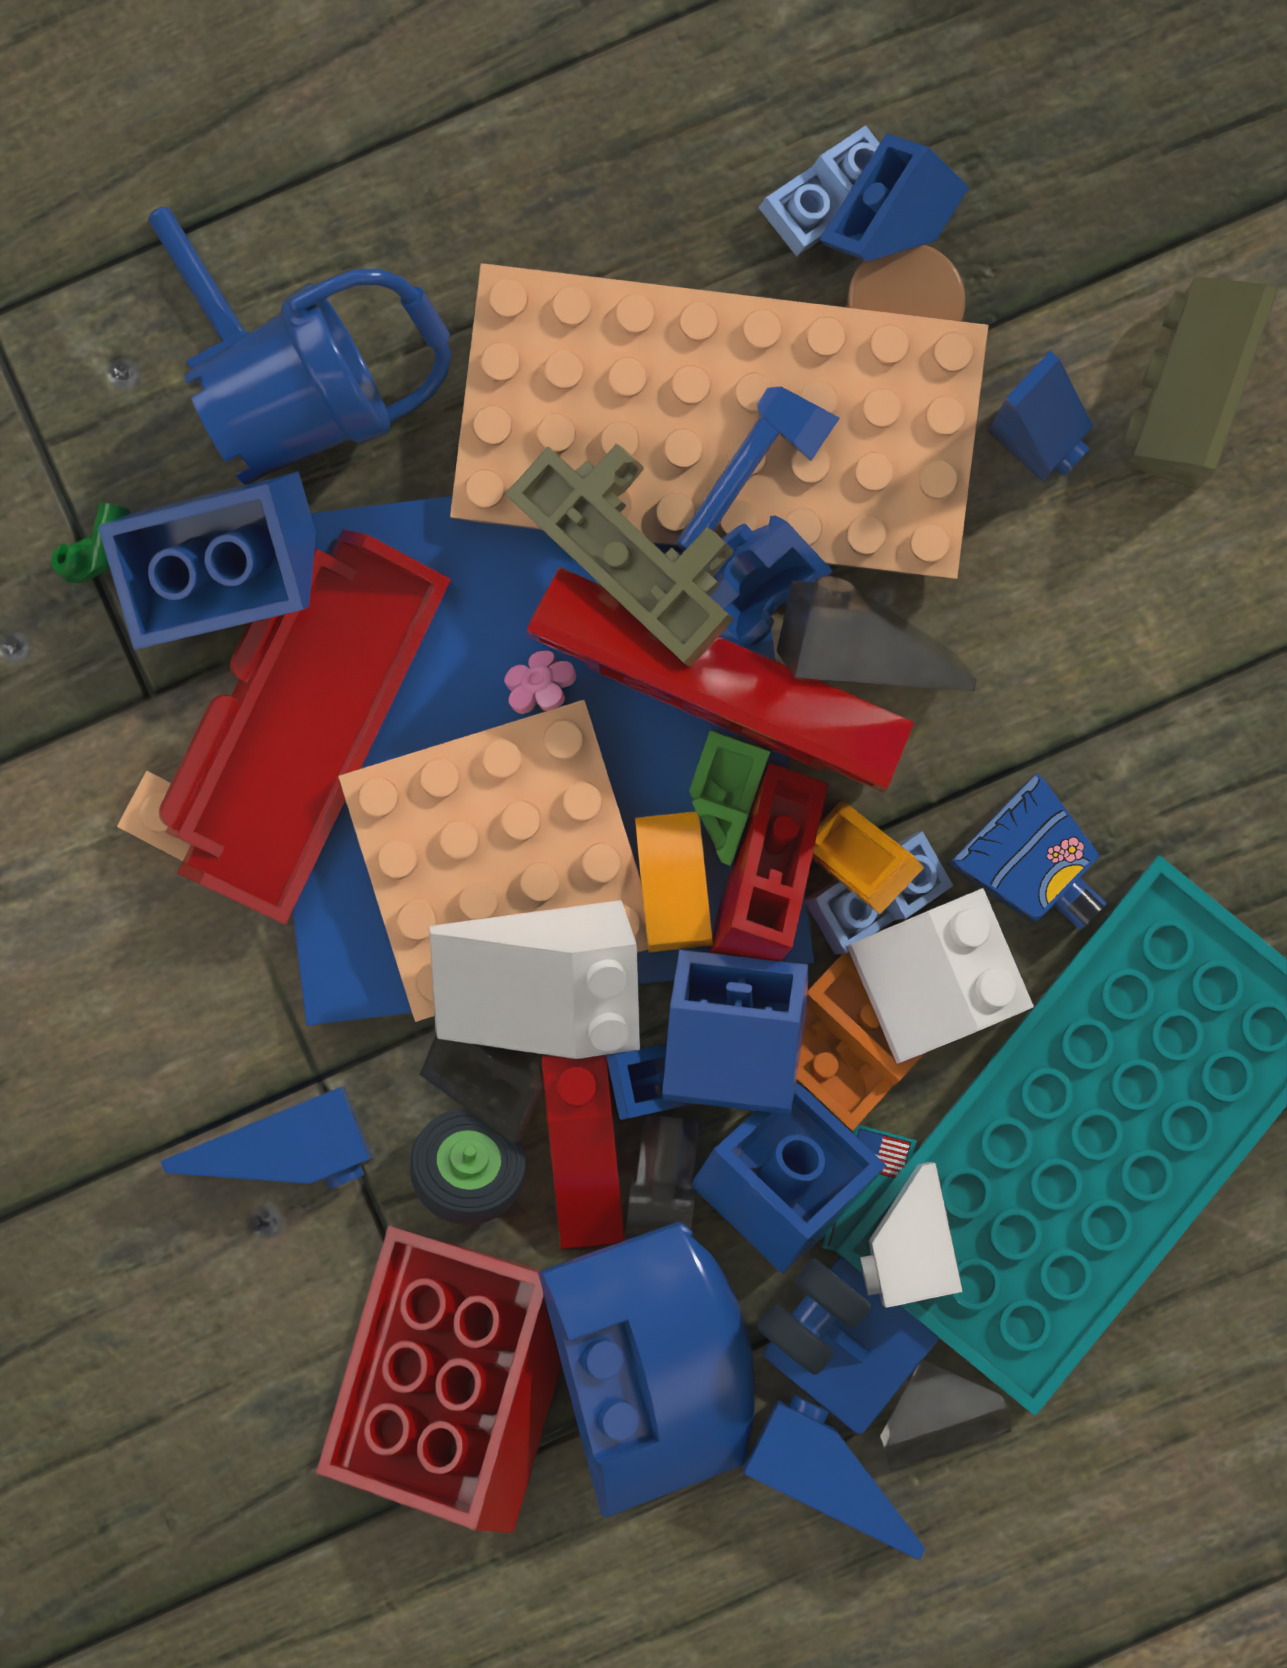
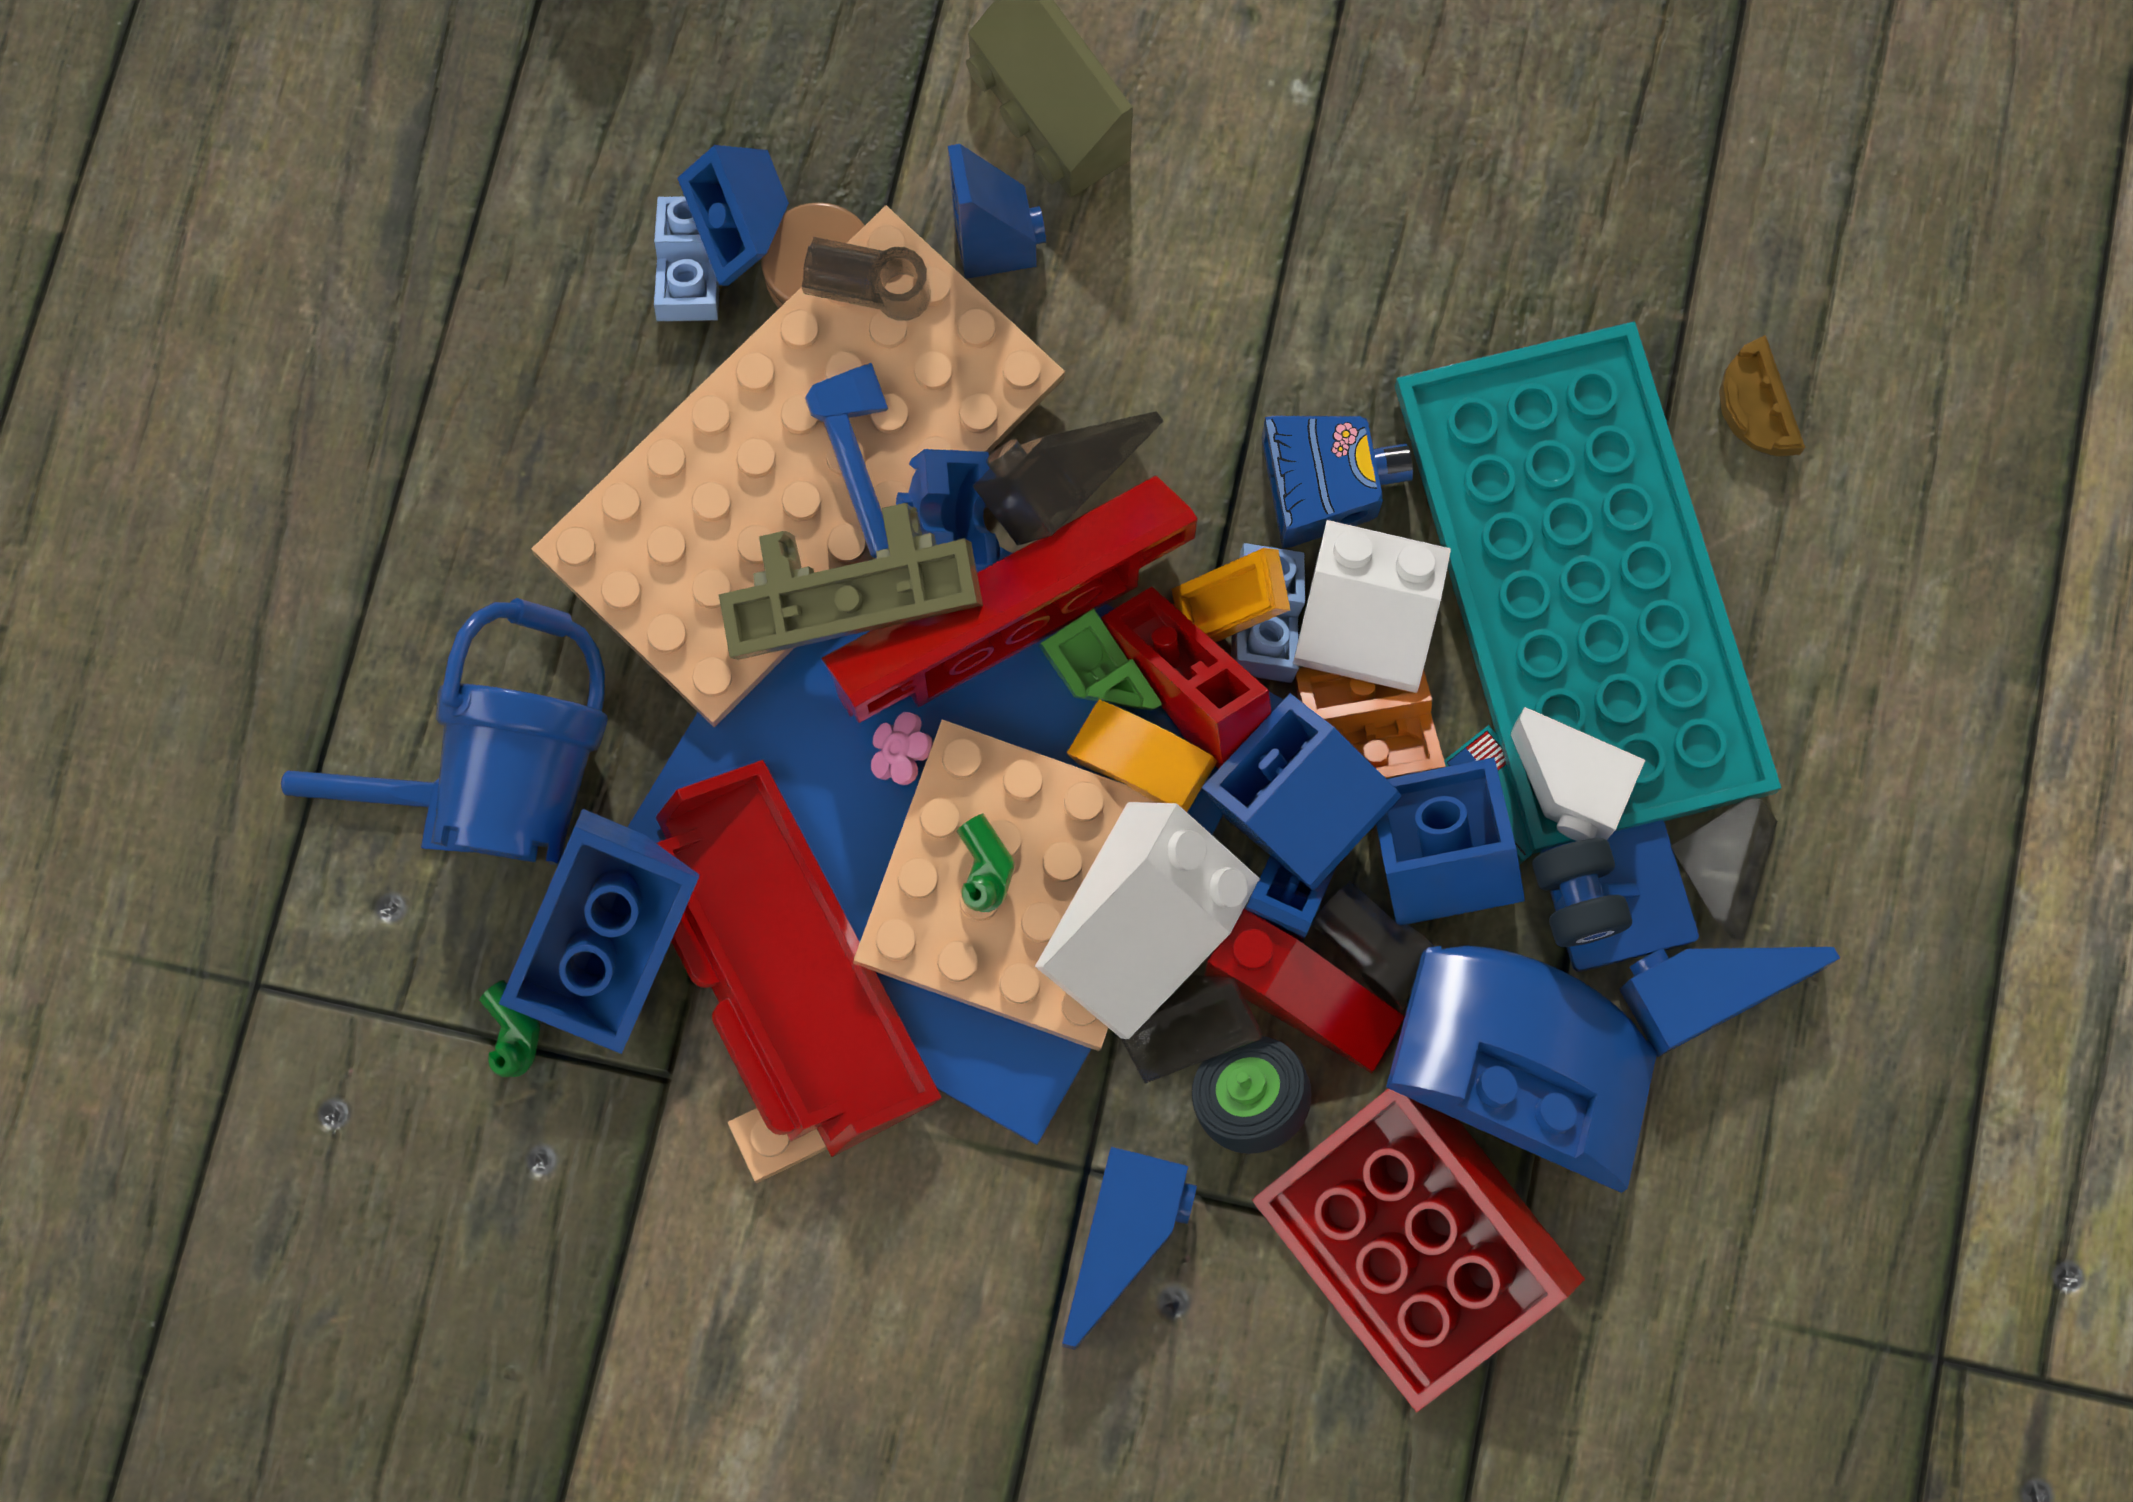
camera: 50 degrees left, 10 degrees down
none -> clear smoke piece [802,237,931,321]
none -> green arm [956,813,1015,912]

